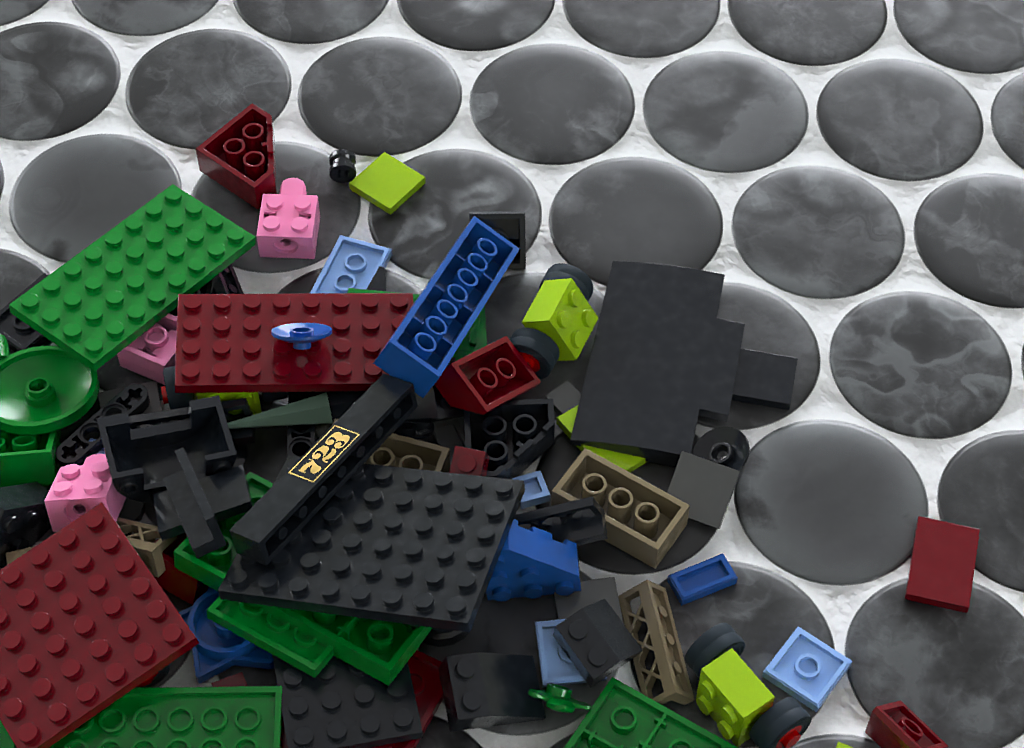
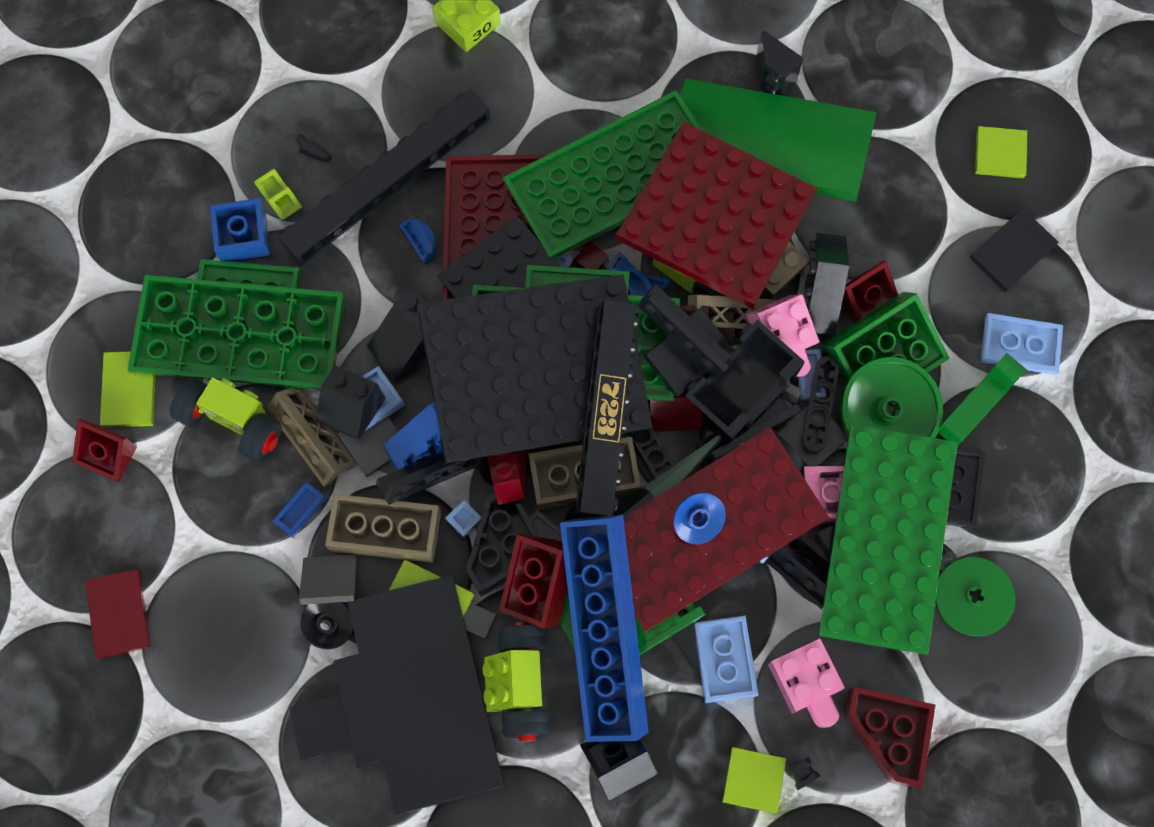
camera: 155 degrees right, 20 degrees up
green plate [528,683,592,713] -> none
light blue tile [762,626,852,712] -> none
none -> green piece [935,557,1015,637]

